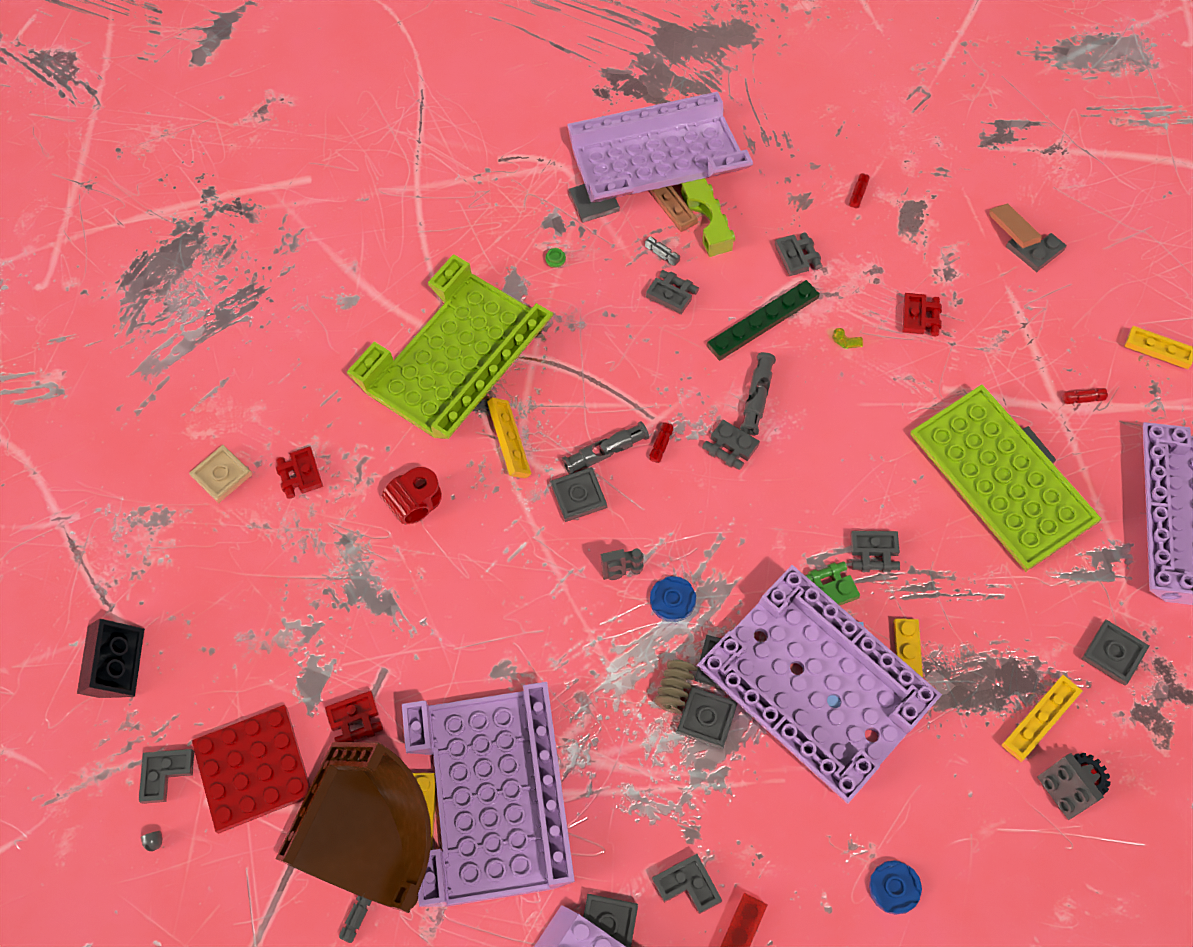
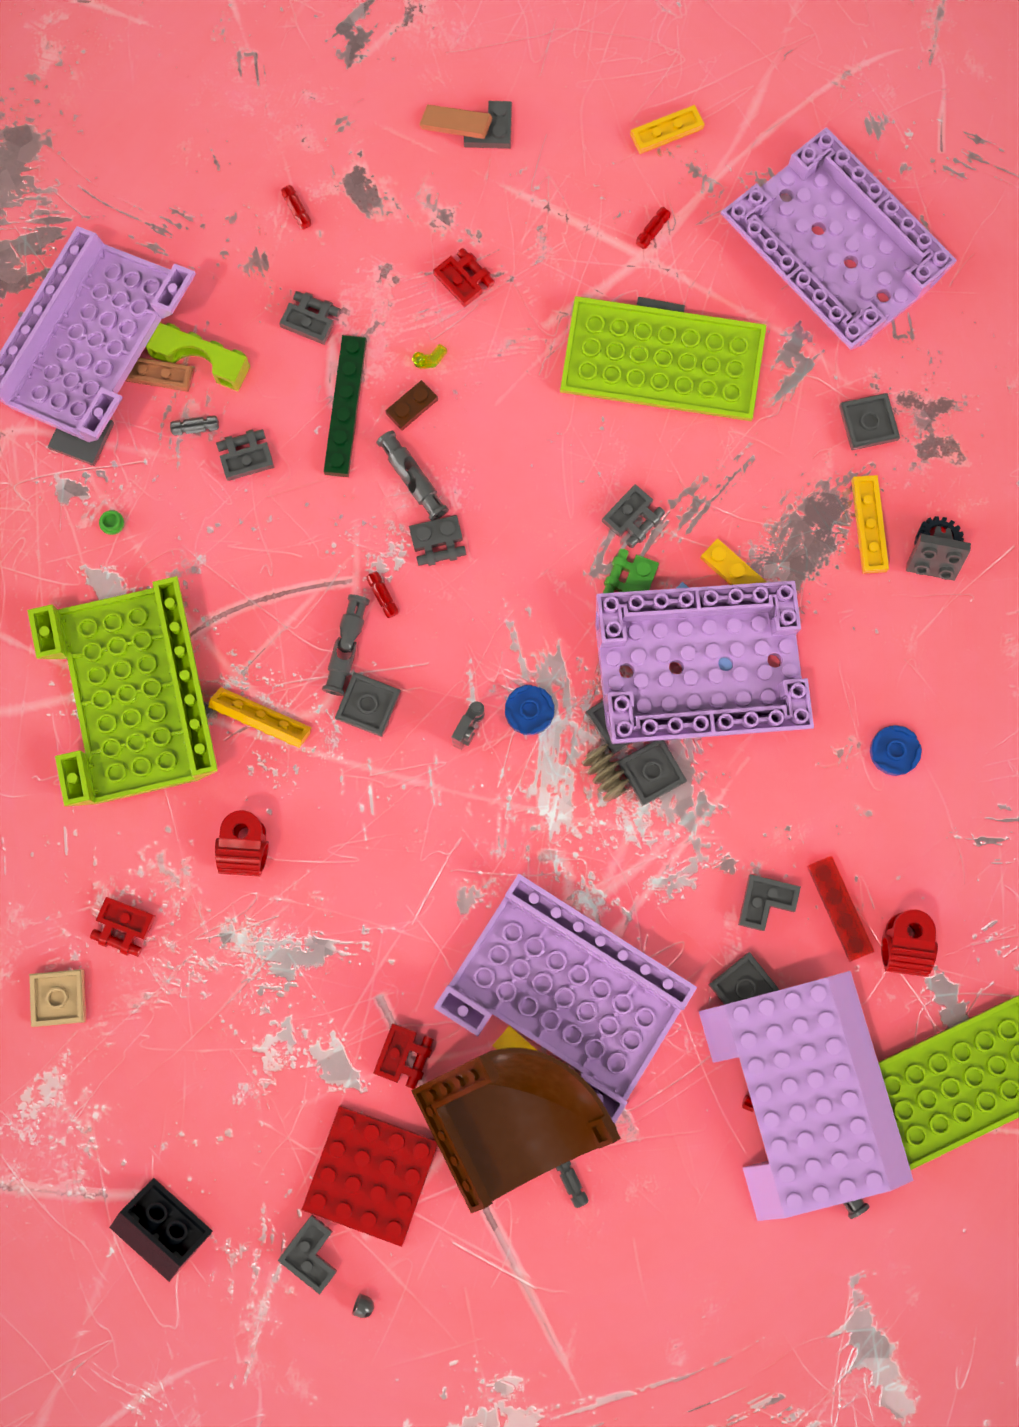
camera: 55 degrees left, 15 degrees up
none -> reddish brown plate [385,380,438,431]

